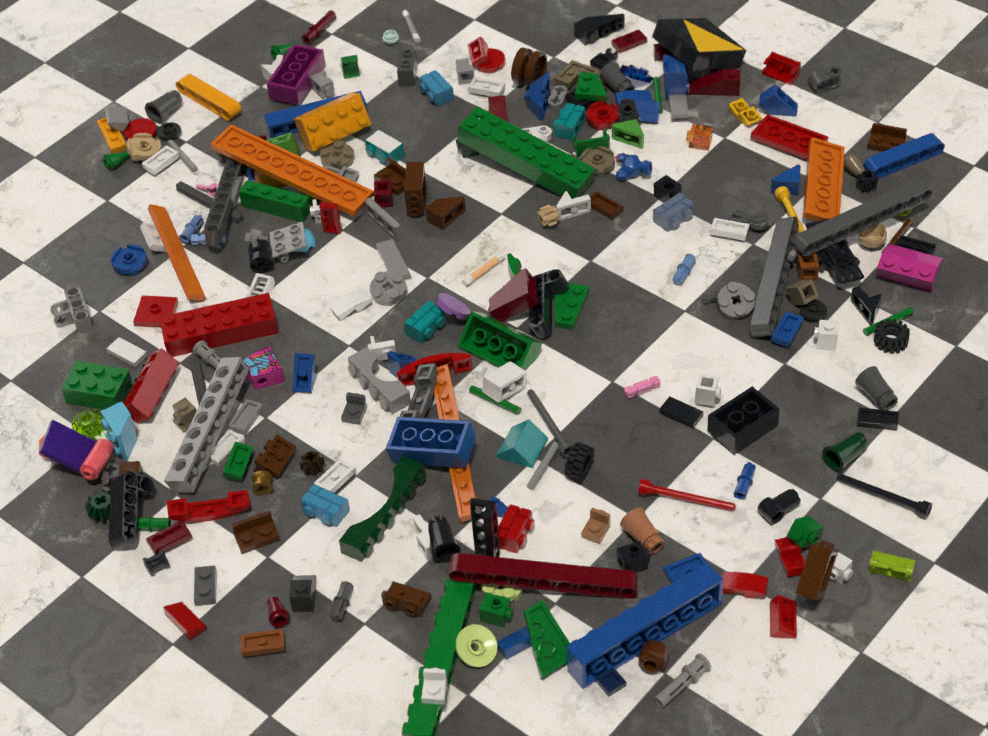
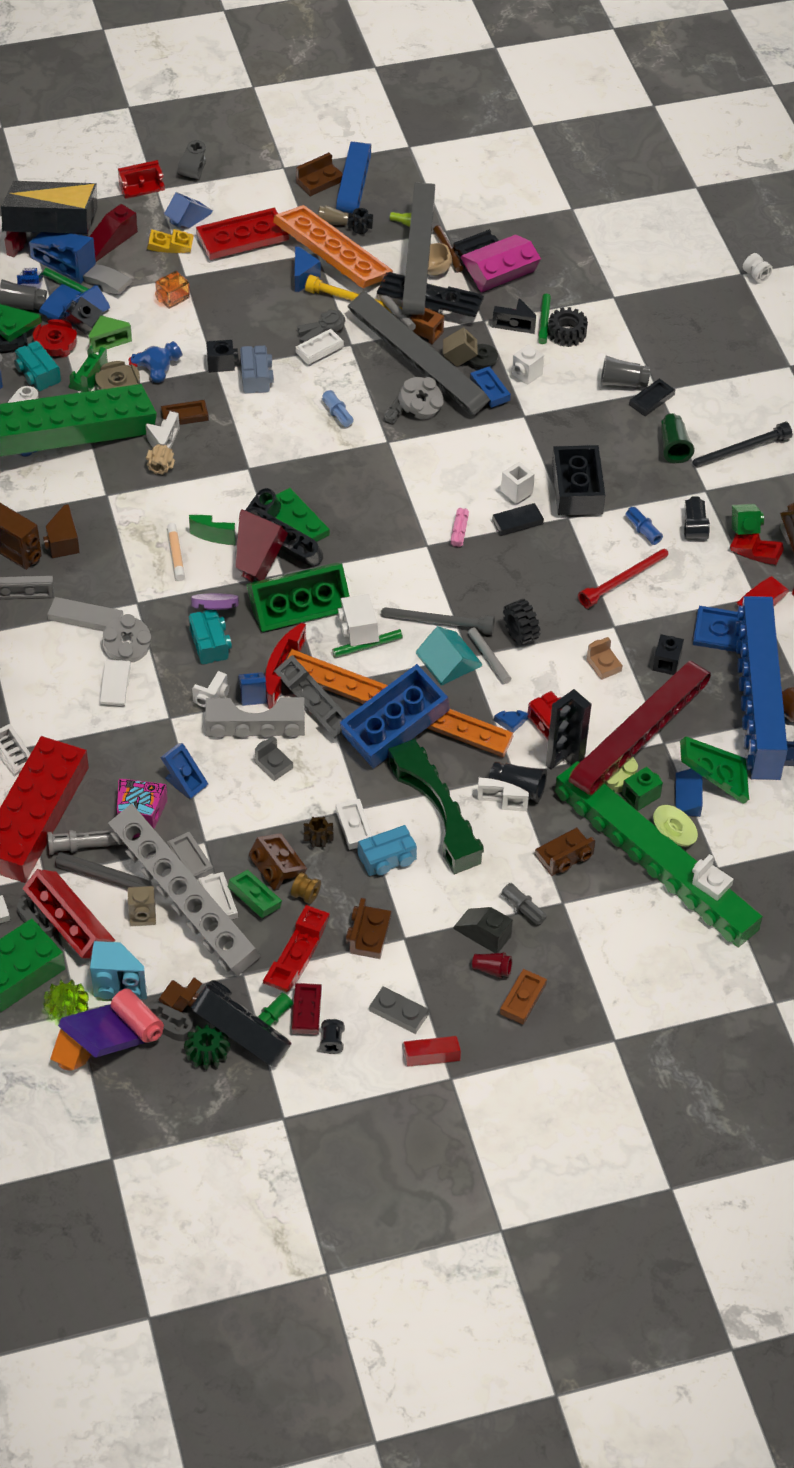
camera: 60 degrees left, 5 degrees up
nougat plant [620,507,665,555] -> none

